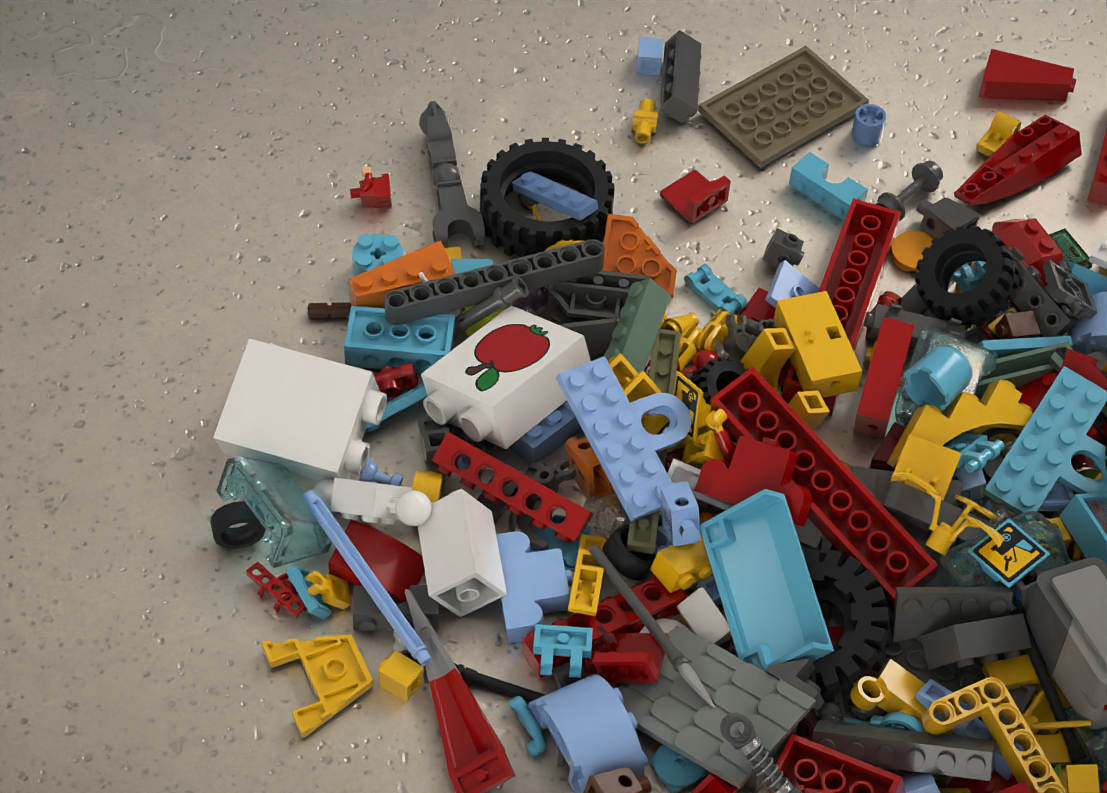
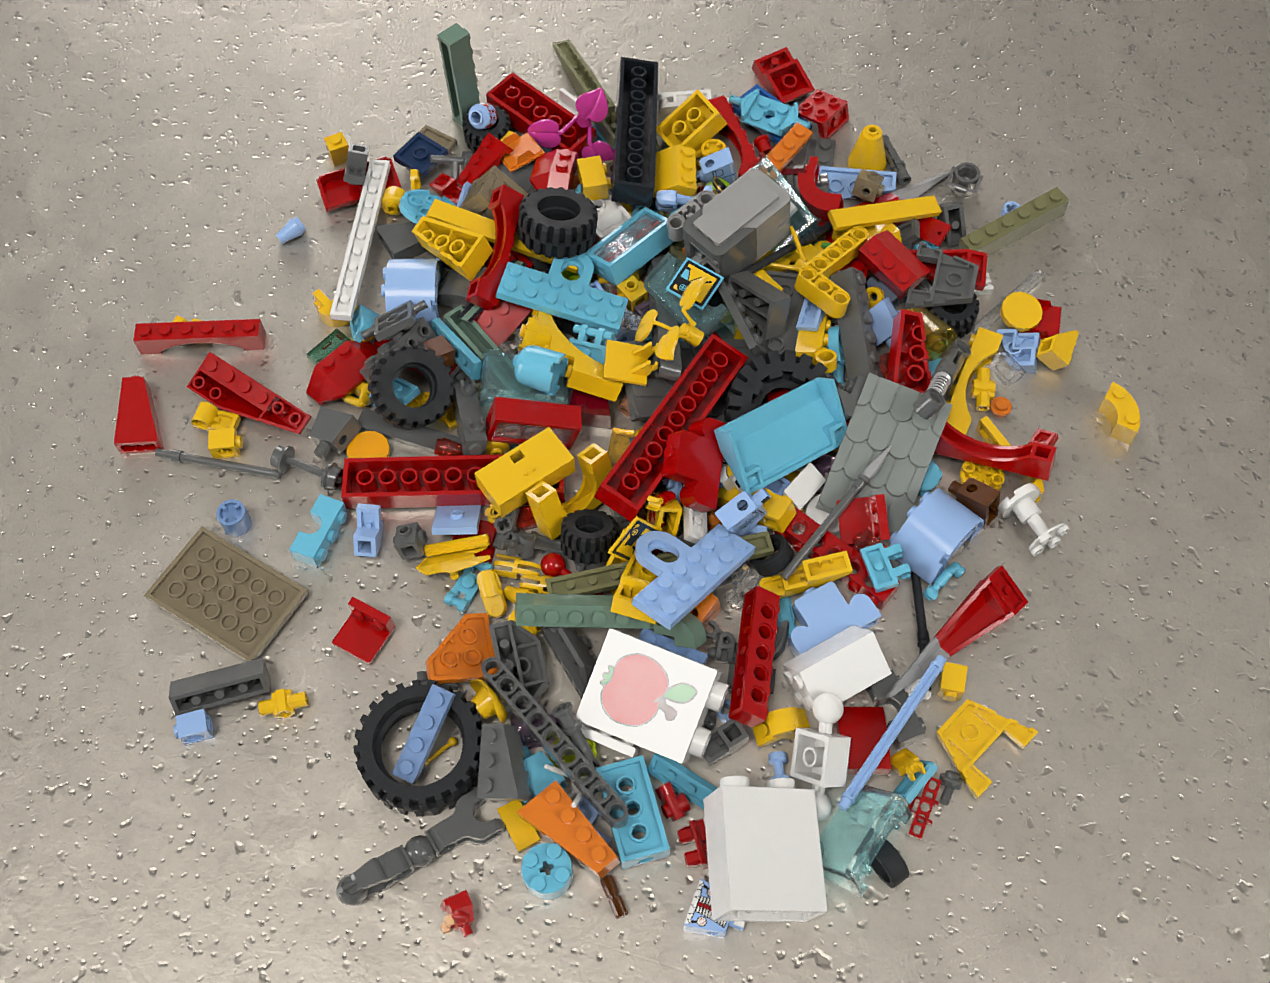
camera: 105 degrees left, 10 degrees up
none -> dark grey bar [155,448,282,479]
none -> yellow brick [208,428,243,459]
none -> light blue brick [353,504,384,557]
none -> yellow shield [416,546,491,580]
none -> yellow axle [424,534,490,557]
none -> yellow arm [477,569,507,618]
none -> dark grey wedge [477,723,534,801]
none -> sand green brick [653,613,706,649]
none -> dark grey plate [939,770,964,805]

